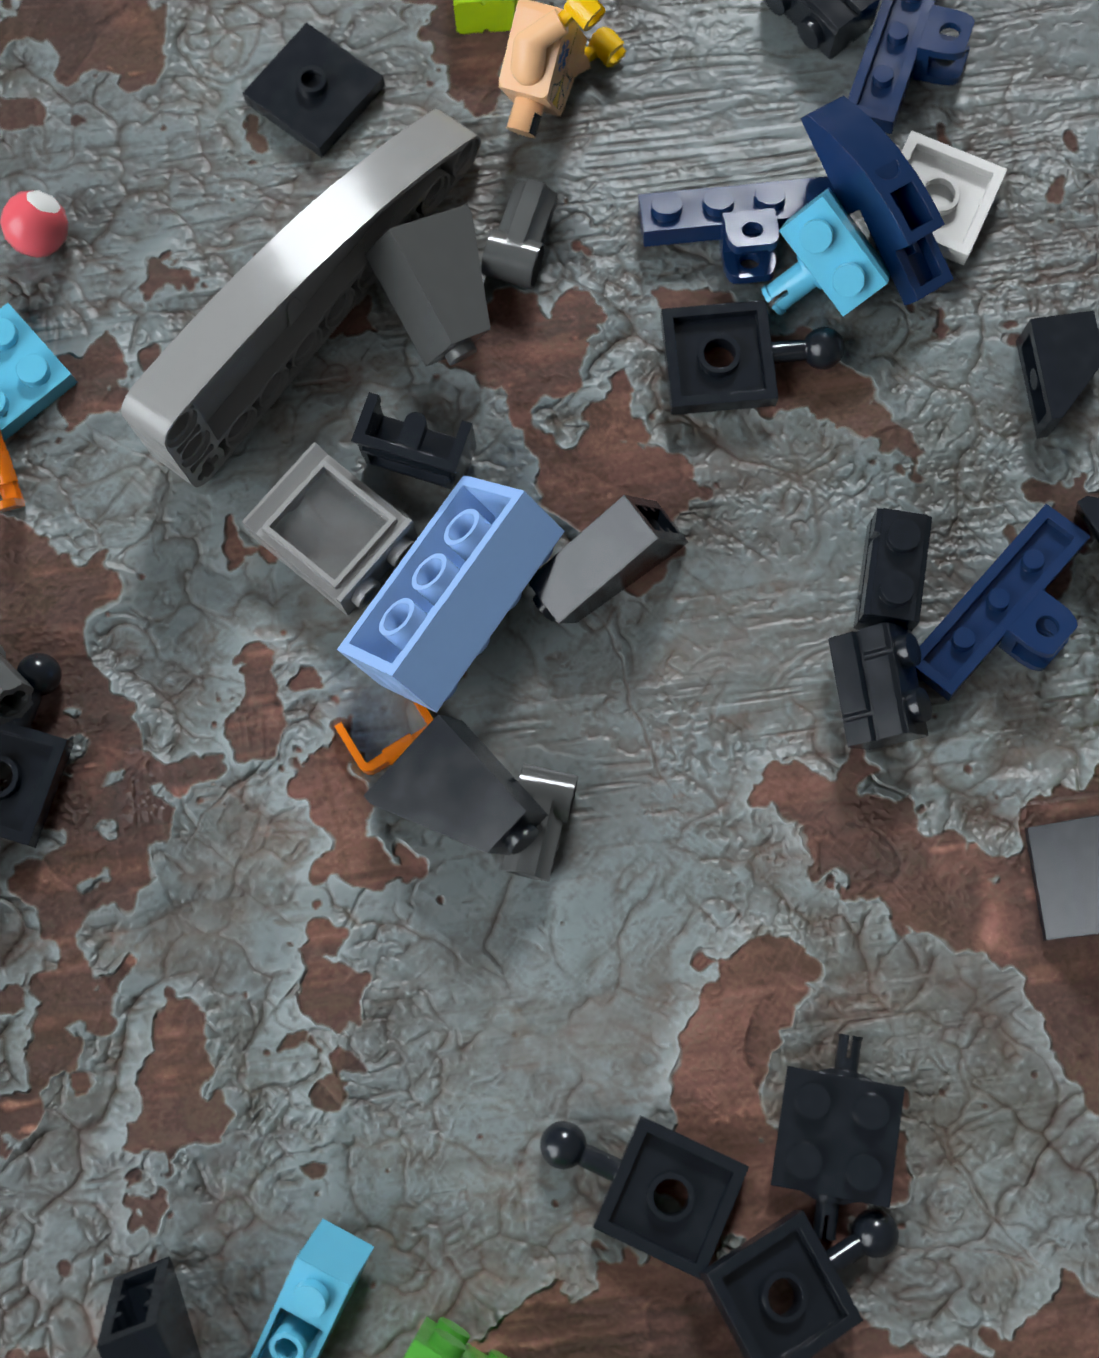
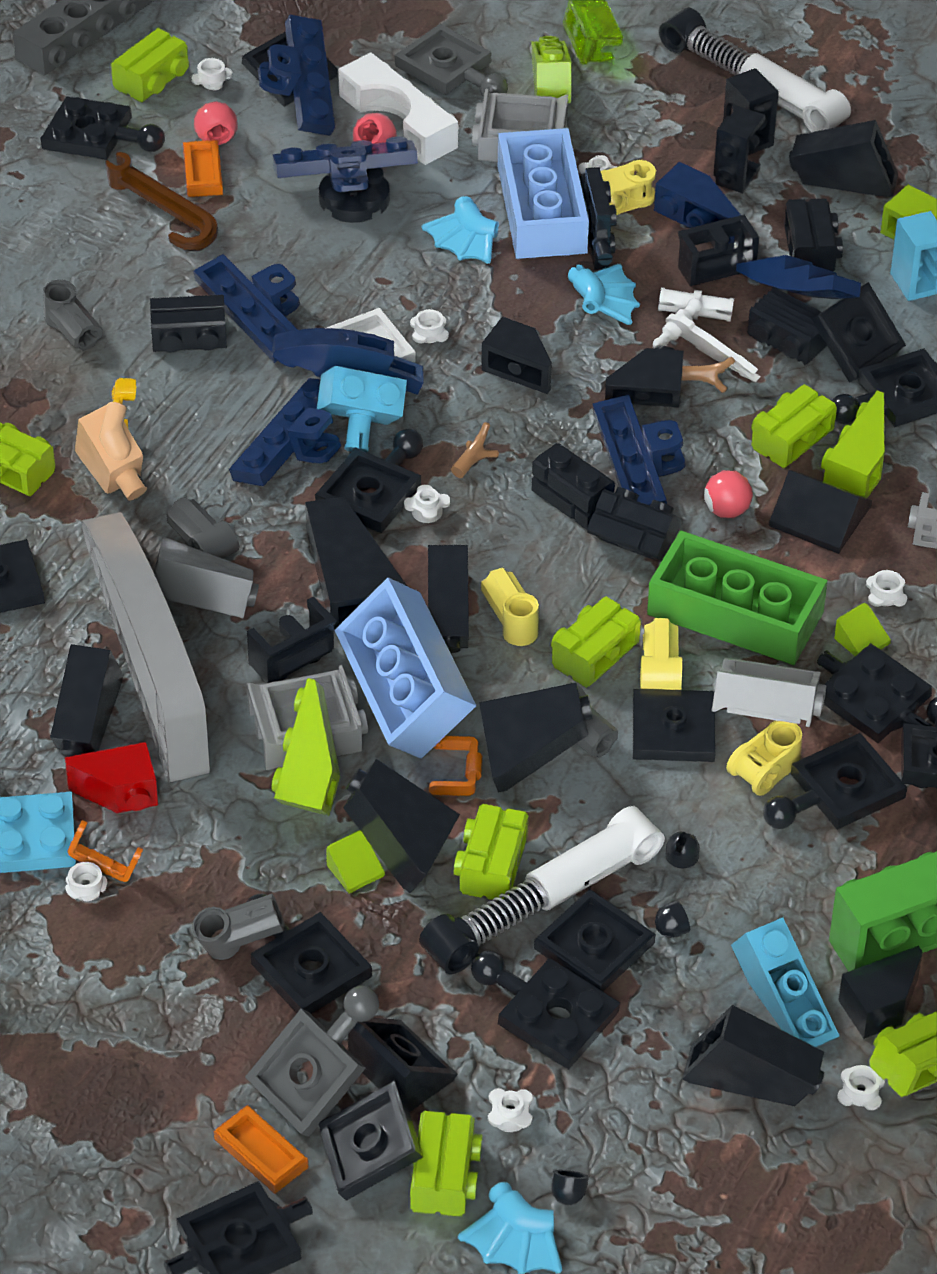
camera: 60 degrees left, 30 degrees down
none -> black slope [50,644,124,757]
none -> red slope [64,742,158,814]
none -> lime slope [272,678,340,816]
none -> black slope [305,497,407,629]
none -> lime slope [326,830,385,894]
none -> black slope [343,759,460,893]
none -> white plate [404,485,450,523]
none -> white plate [410,309,449,343]
none -> piece [419,806,665,975]
none -> medium nougat bar [451,422,499,478]
none -> lime brick [453,804,529,901]
none -> black plate [471,951,620,1070]
none -> light yellow piece [481,568,539,646]
none -> black plate [534,889,656,992]
none -> lime brick [551,596,641,688]
none -> black plate [633,689,716,762]
none -> light yellow piece [640,618,682,690]
none -> bright green brick [647,530,828,666]
none -> black hinge [655,900,690,938]
none -> black hinge [665,831,700,869]
none -> coral piece [704,470,753,519]
none -> window [712,657,827,727]
none -> light yellow piece [726,721,802,796]
none -> lime slope [834,602,891,656]
none -> white plate [866,570,907,607]

